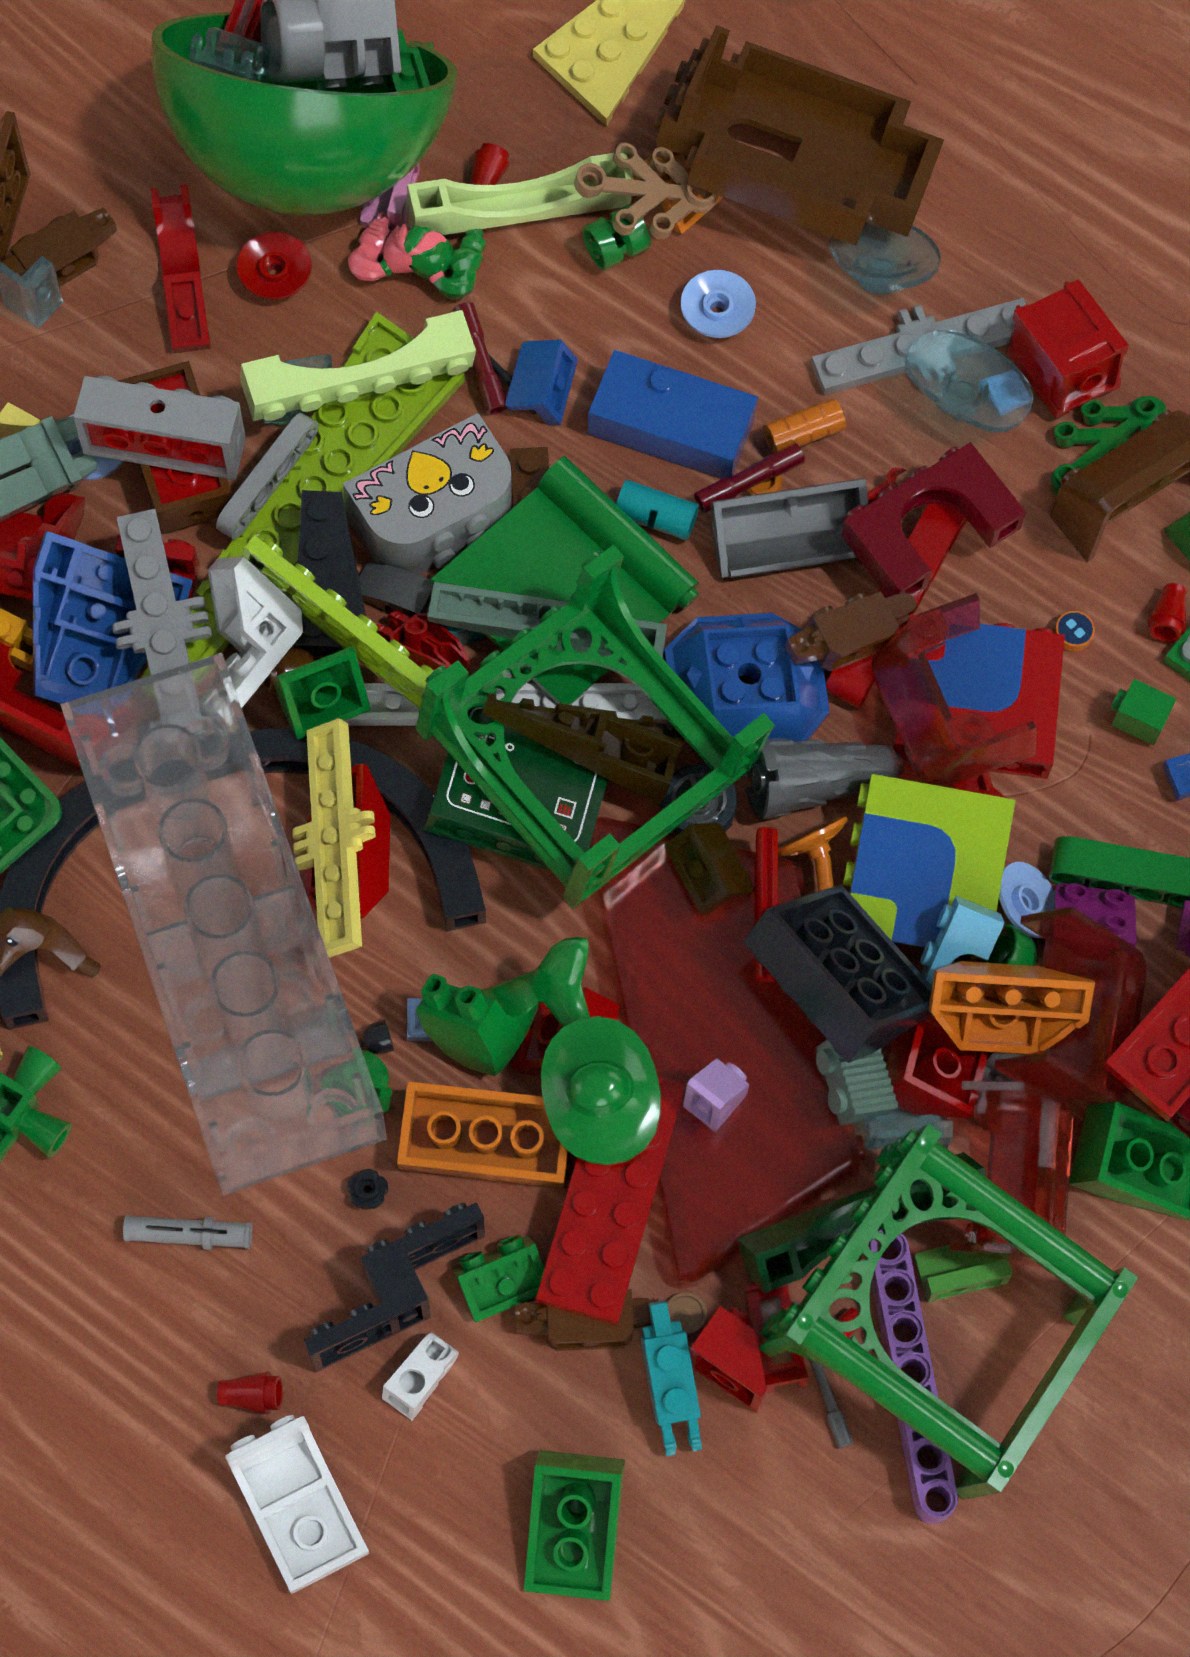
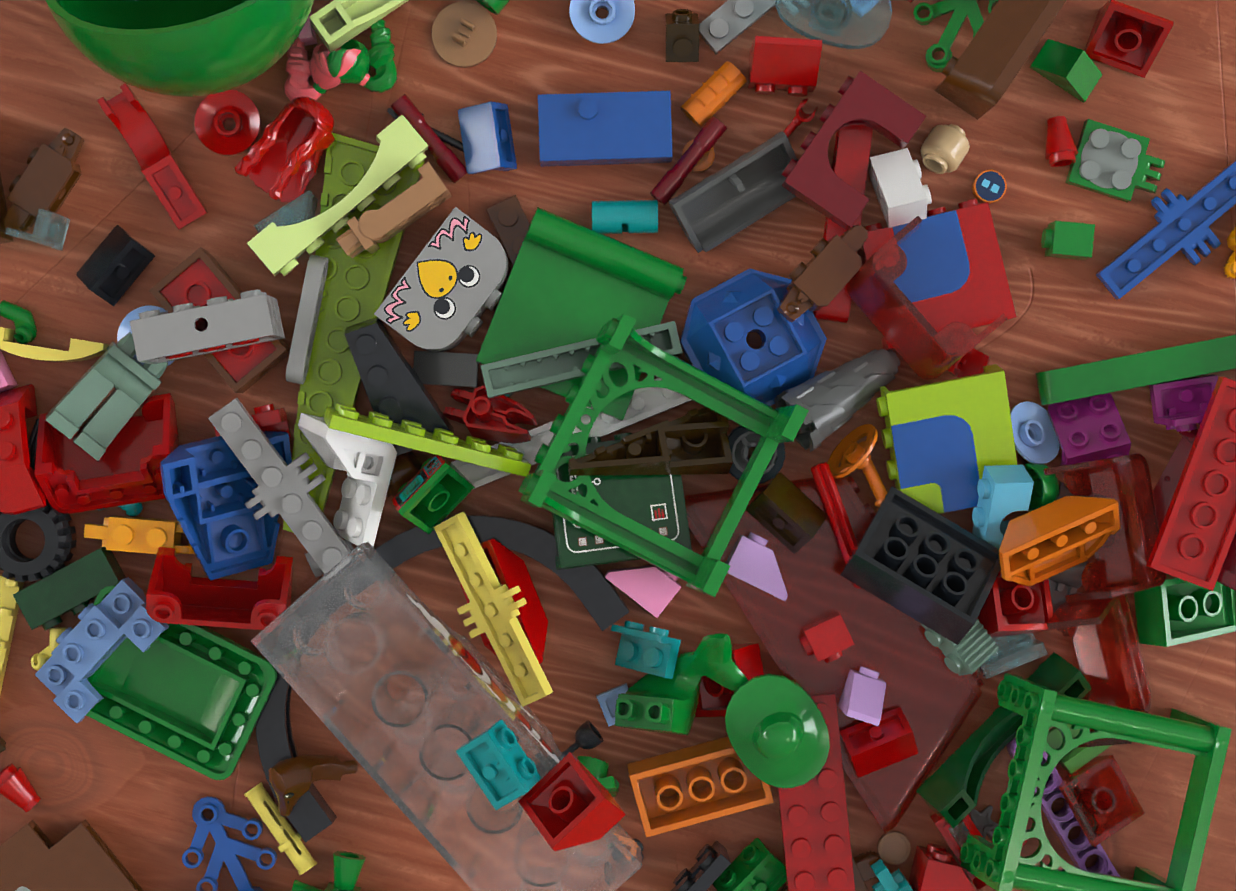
camera: 15 degrees left, 20 degrees up
none -> black panel [76,225,155,306]
none -> red hair [234,96,335,202]
none -> medium nougat hips [336,162,452,258]
none -> medium nougat piece [432,1,497,68]
none -> teal bracket [456,720,541,810]
none -> red slope [518,752,626,851]
none -> bright pink slope [605,565,681,618]
none -> teal bracket [611,620,681,679]
none -> dark brown bracket [665,9,700,62]
none -> lavender slope [726,532,788,601]
none -> red slope [748,36,823,97]
none -> red brick [799,611,855,663]
none -> red panel [839,707,919,778]
none -> white brick [869,148,932,228]
none -> tan head [920,124,970,174]
none -> clear red slope [1059,755,1145,847]

